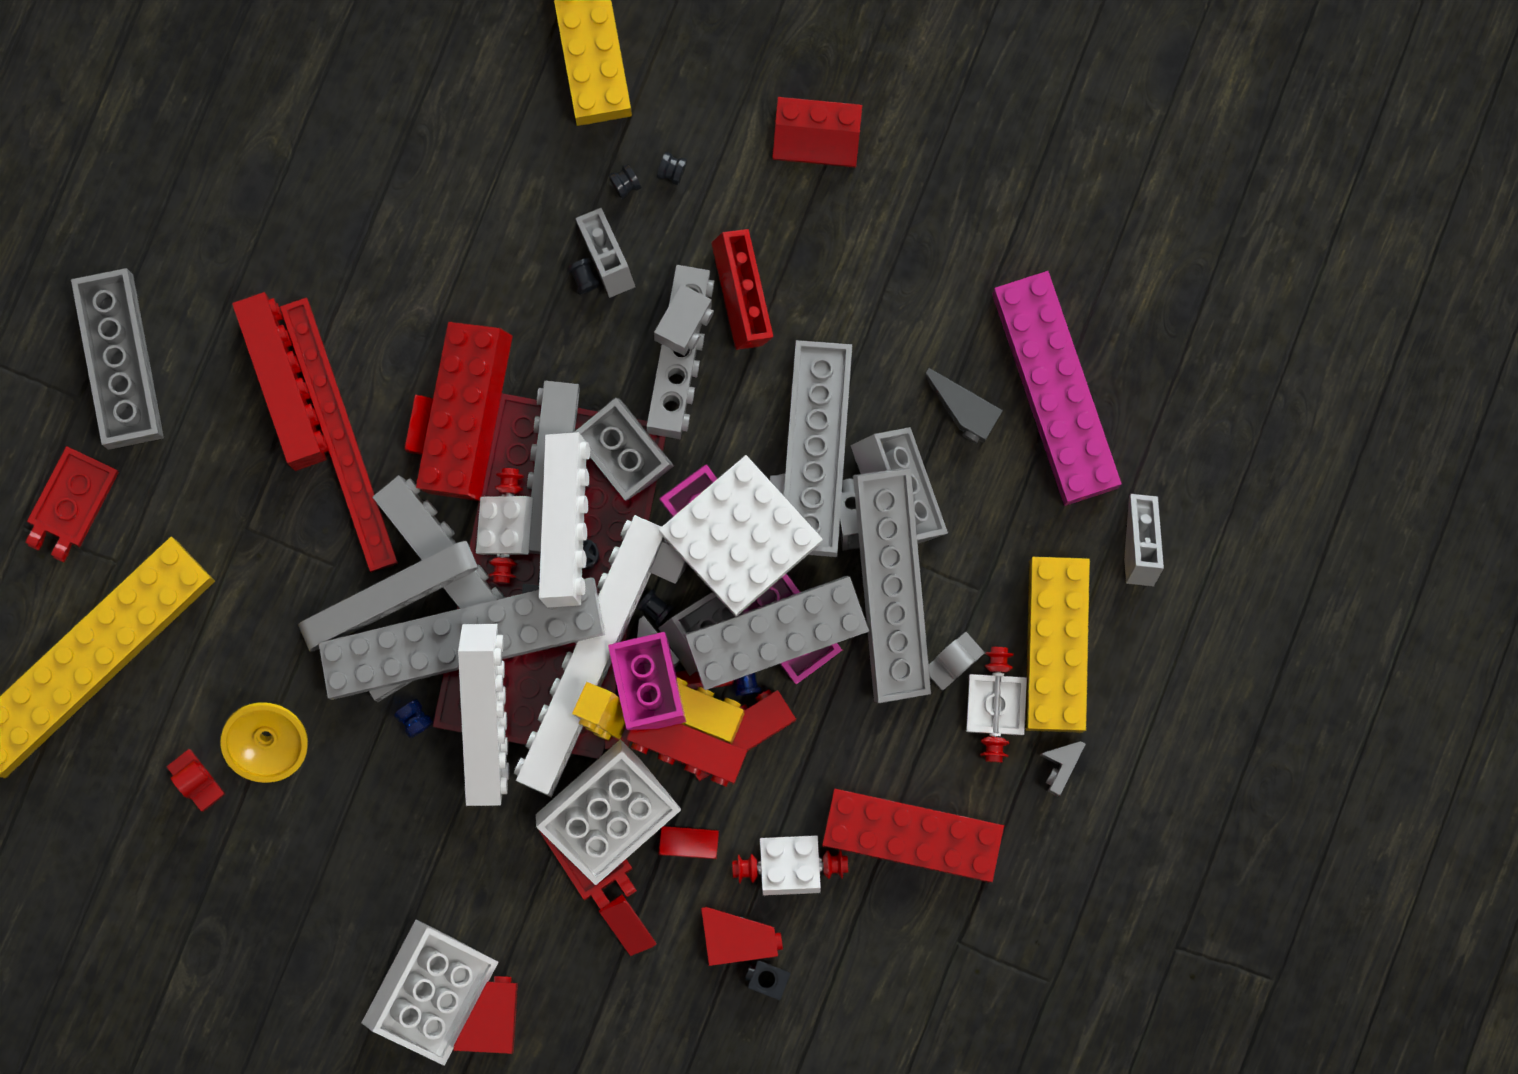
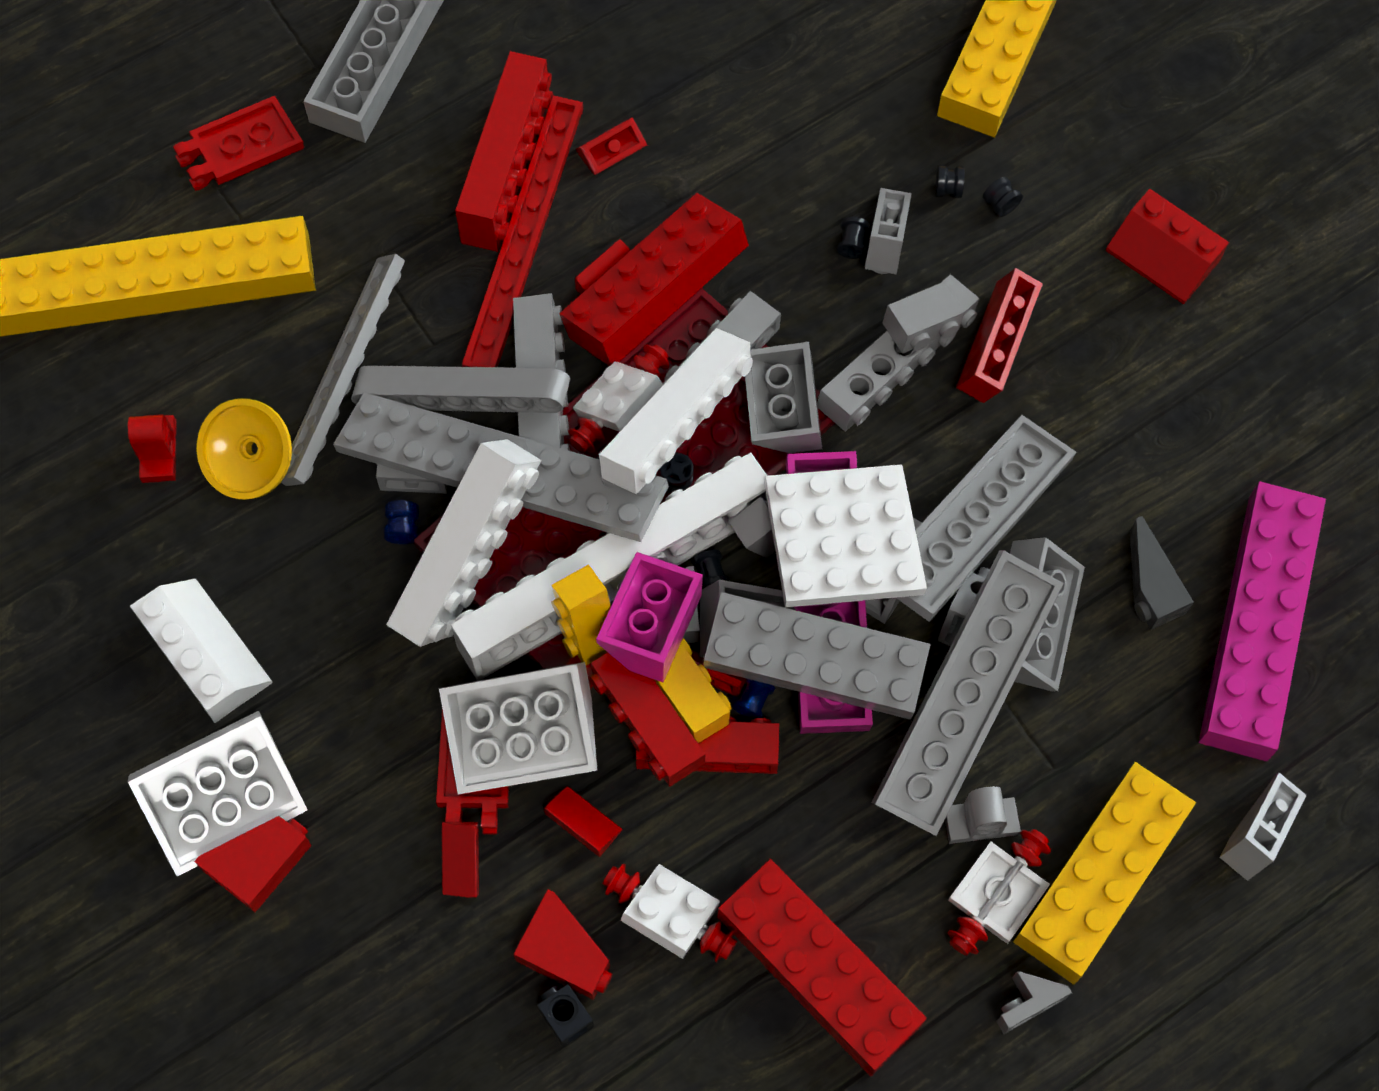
camera: 35 degrees right, 15 degrees down
none -> white slope [130,578,273,723]
none -> light grey plate [281,254,405,486]
none -> red slope [576,117,647,175]

